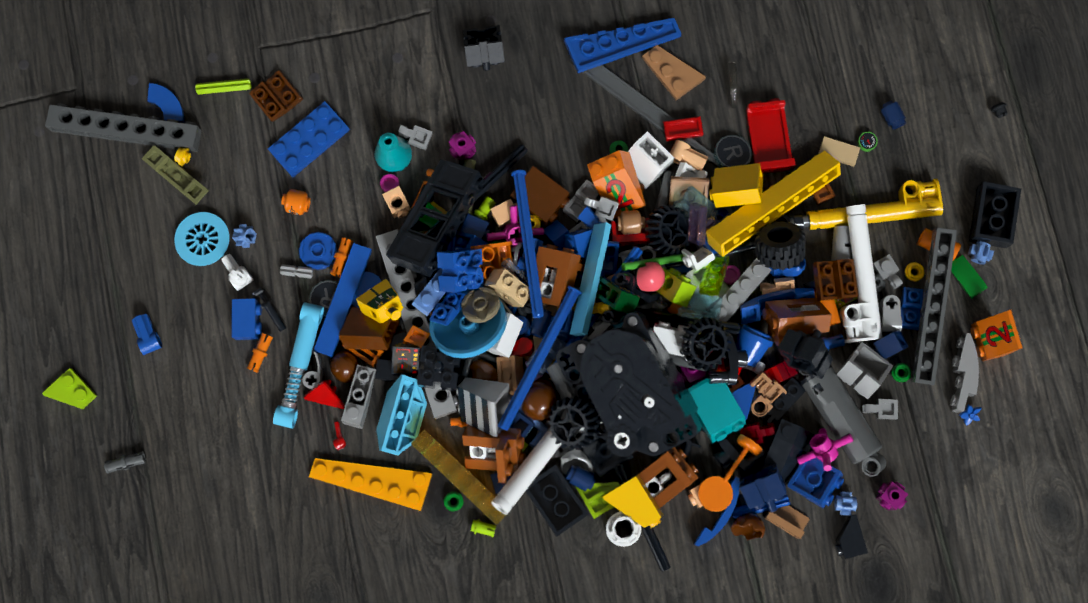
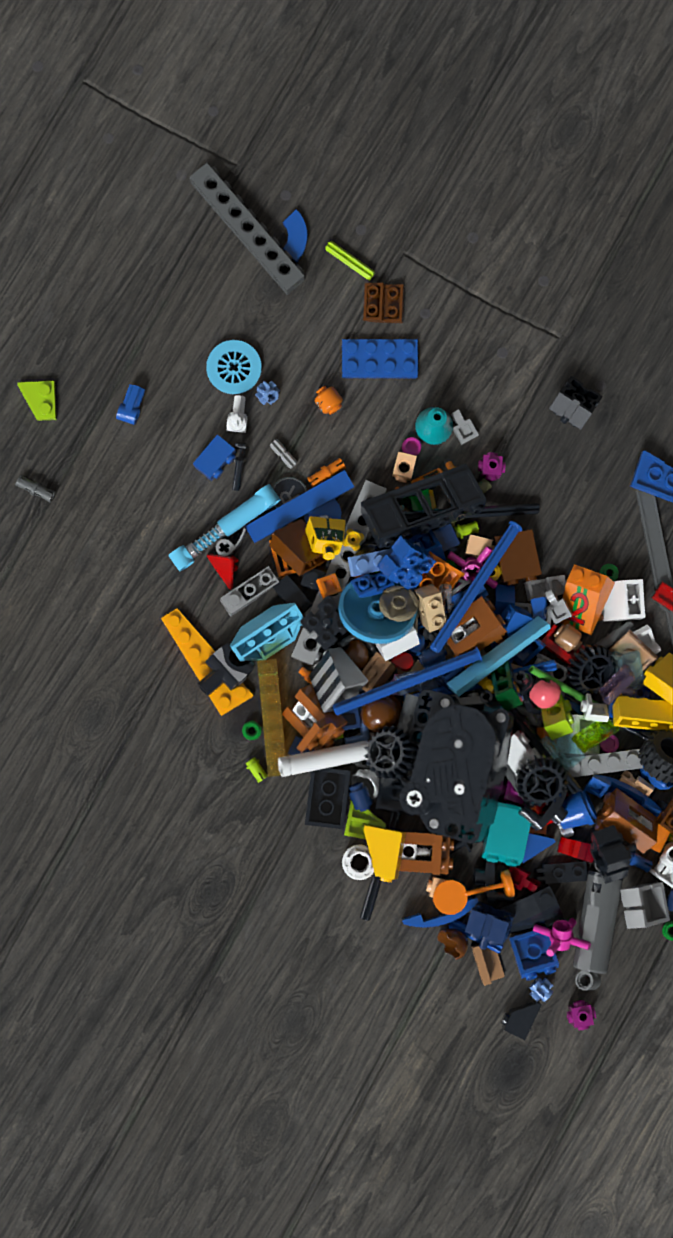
camera: 30 degrees right, 5 degrees up
olive slope [142,145,209,205] -> none
yellow plate [174,147,191,166] -> none
orange pin [247,333,273,373] -> none
blue tile [299,232,337,270] -> none
reddish brown hair [330,350,360,383] -> none
red hand [332,422,346,450] -> none
piece [391,343,421,375] -> none
light nougat piece [670,140,708,170] -> none
medium nougat piece [749,371,787,416] -> none
light grey plate [862,399,898,420] -> none
none -> black connector [197,641,256,696]
none -> yellow plate [343,529,364,551]

